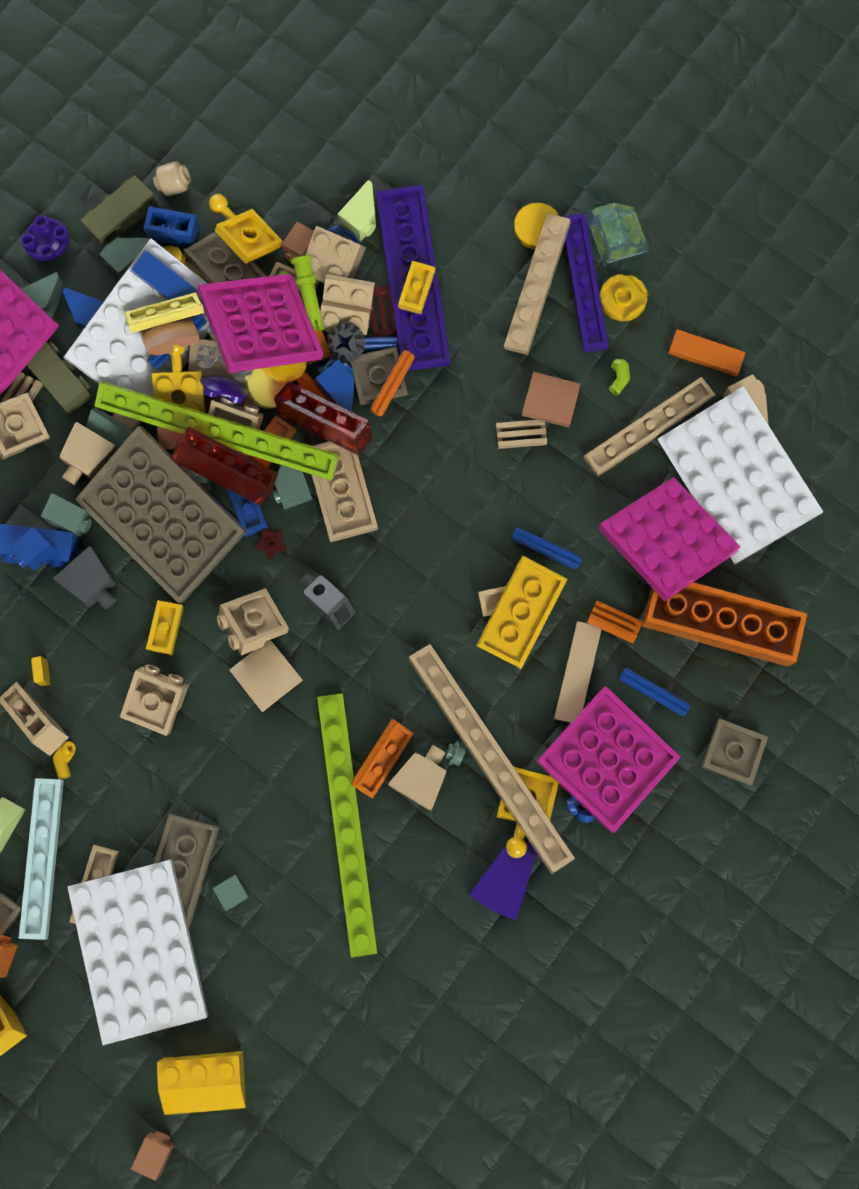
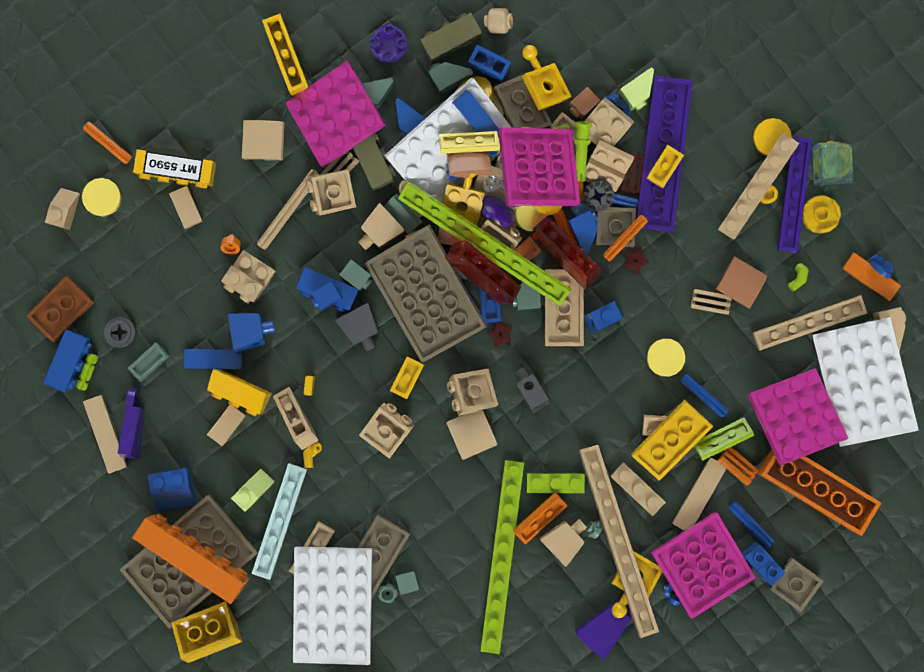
camera: 10 degrees right, 10 degrees up
none -> sand green plate [379,584,397,603]
none -> lime plate [527,473,585,493]
none -> blue torso [584,301,624,333]
none -> tan plate [610,463,666,516]
none -> clear red plate [624,249,649,274]
none -> light yellow tile [647,339,685,377]
none -> lime plate [694,418,754,461]
none -> blue brick [742,541,785,586]
none -> yellow tile [760,185,778,204]
none -> blue piece [870,255,893,278]

